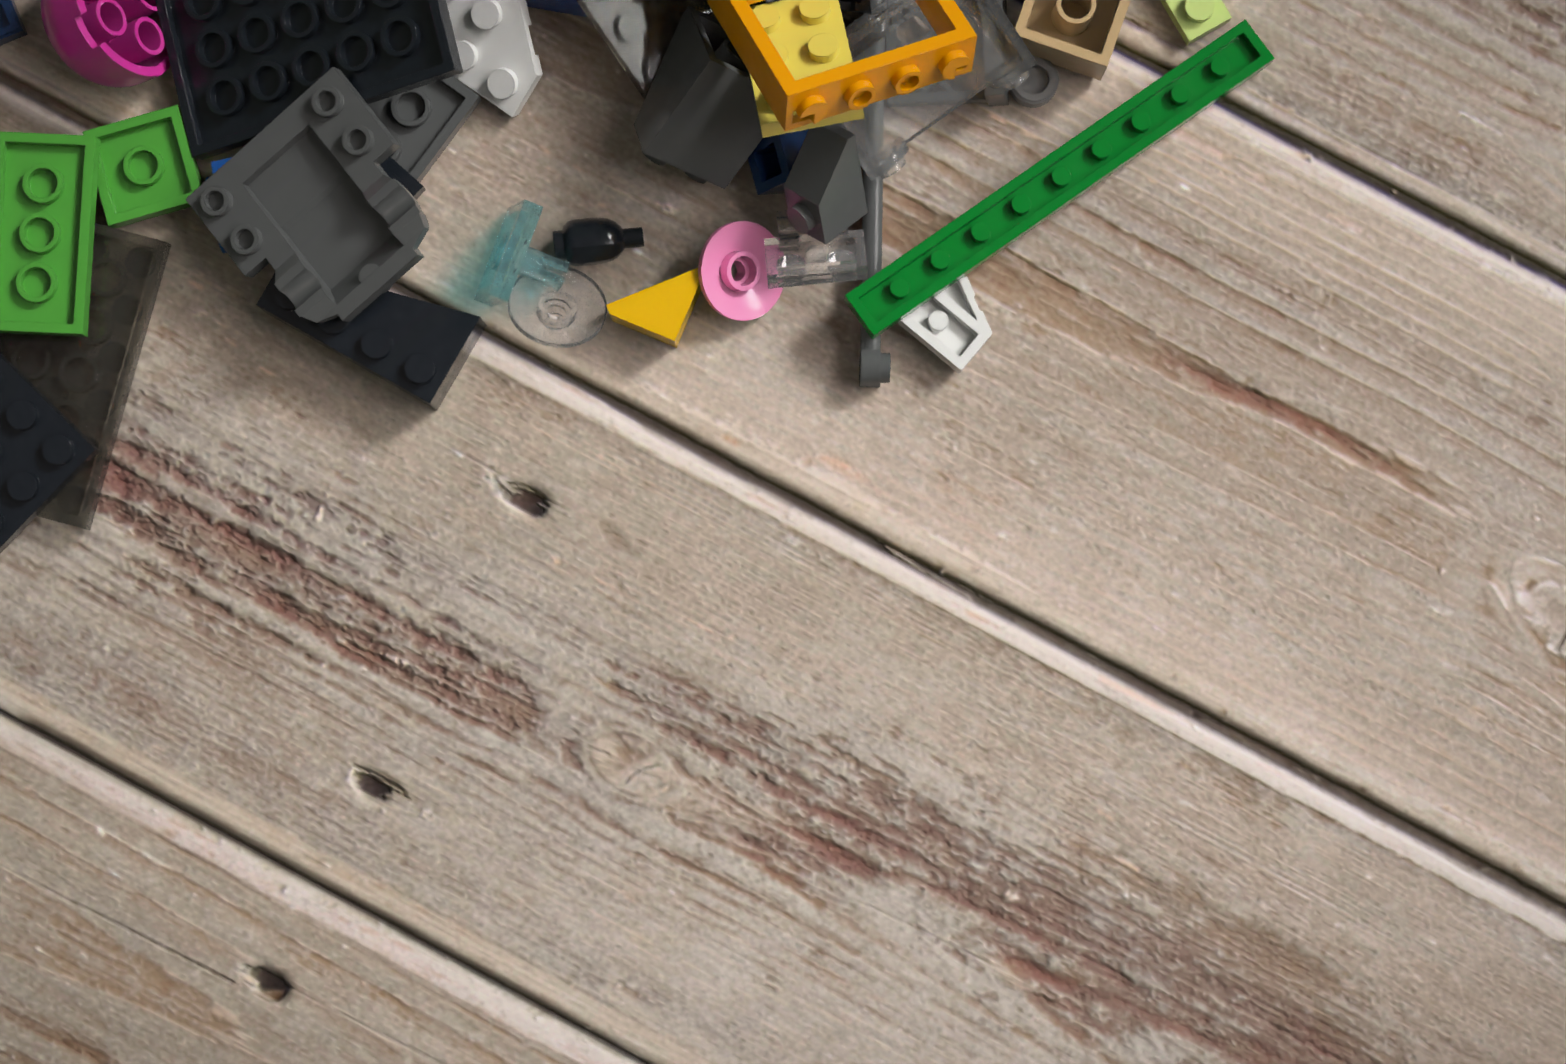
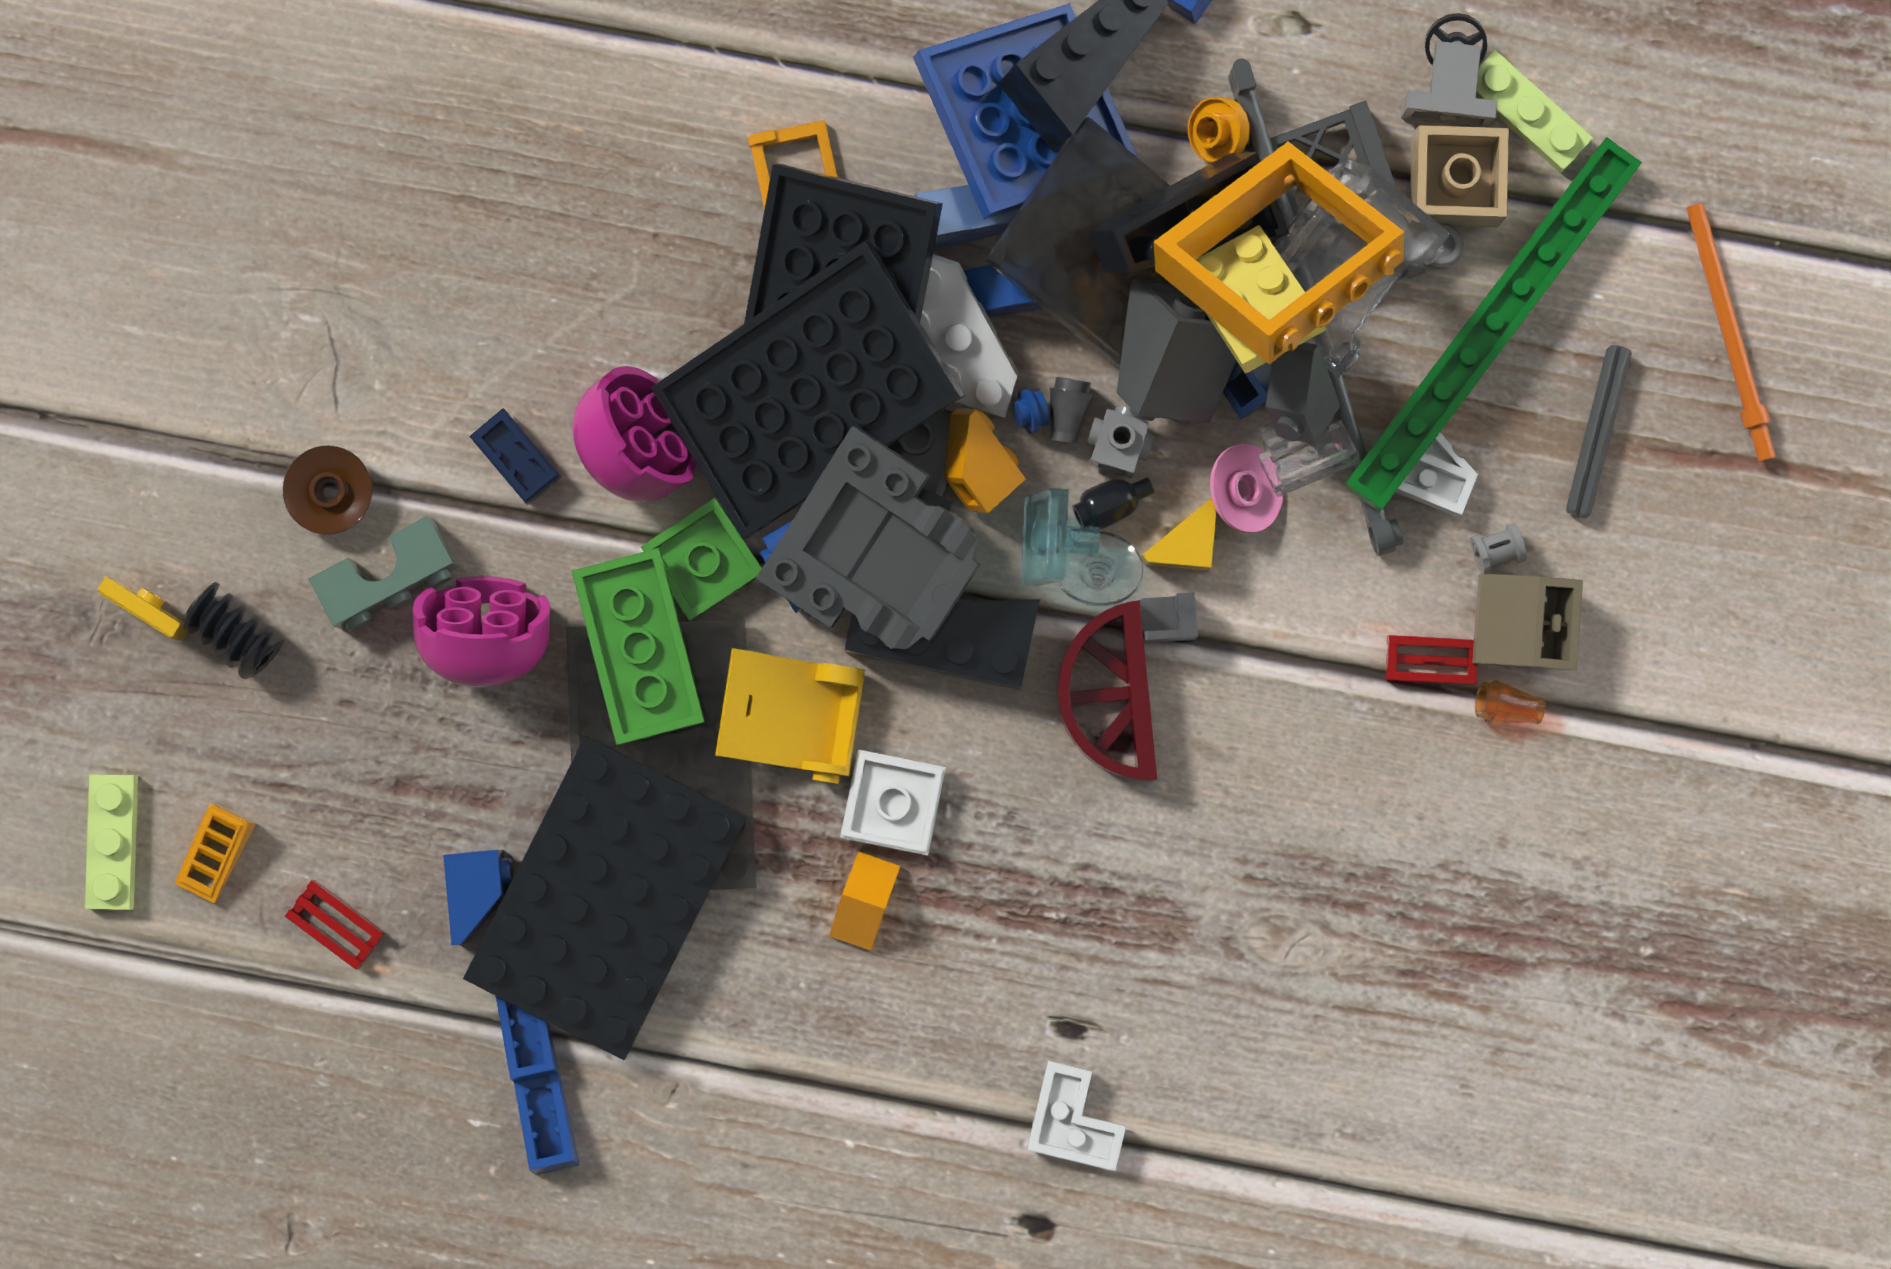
camera: 15 degrees left, 0 degrees up
none -> yellow door [715,648,866,784]
none -> light orange slope [829,851,901,951]
none -> white plate [840,750,946,855]
none -> light orange slope [944,408,1026,513]
none -> blue plate [1013,389,1049,434]
none -> white plate [1027,1060,1126,1171]
none -> flat silver cone [1050,377,1093,443]
none -> dark red window [1057,600,1157,781]
none -> light grey brick [1087,405,1154,478]
none -> flat silver panel [1140,592,1198,643]
none -> red tile [1385,635,1478,685]
none -> light grey bush [1470,523,1527,574]
none -> dark tan slope [1472,574,1583,670]
none -> clear orange cone [1475,680,1545,724]
none -> dark grey axle [1566,345,1632,518]
none -> orange bar [1686,203,1776,462]

